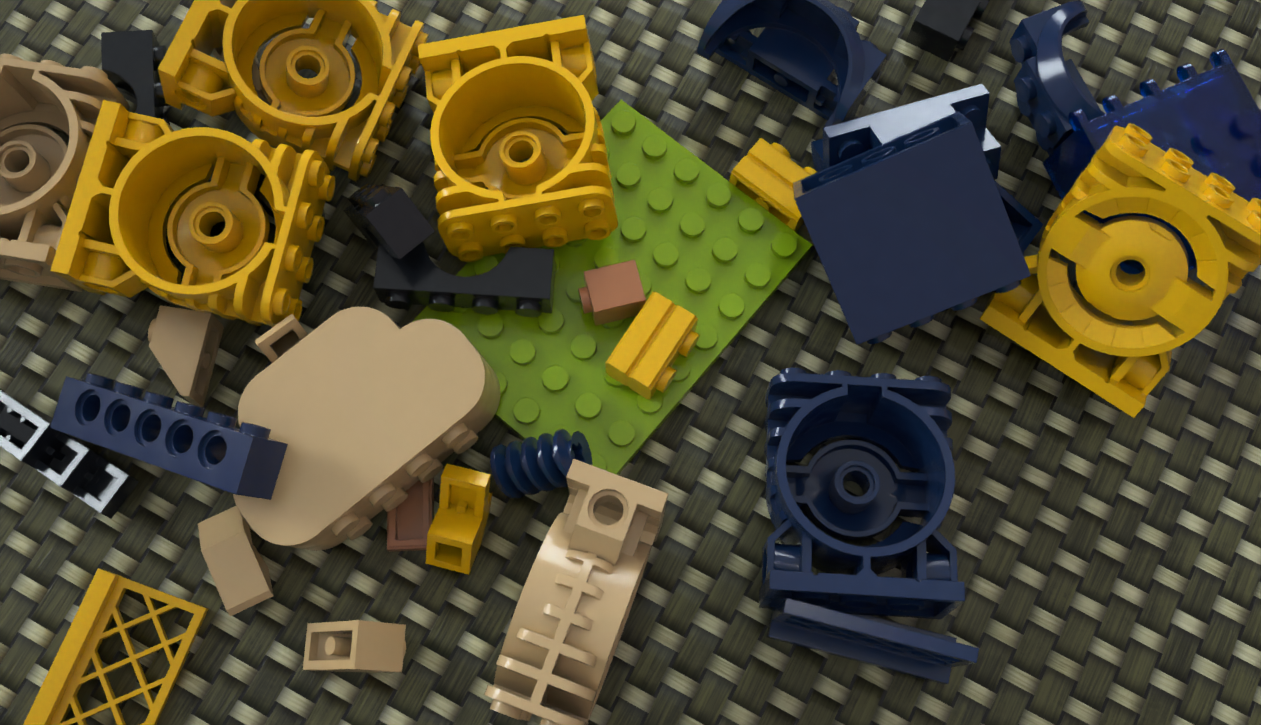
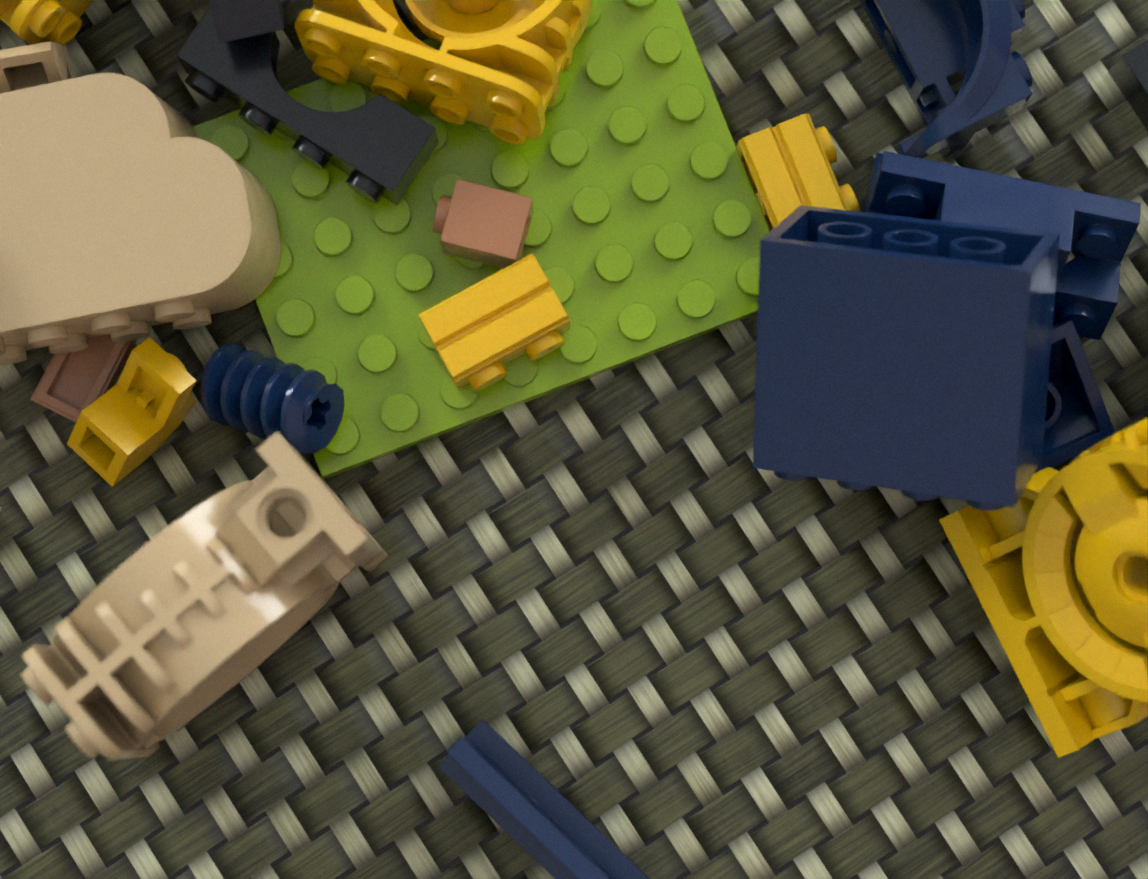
camera: 30 degrees right, 10 degrees up
dark blue brick [759,368,965,619] -> none

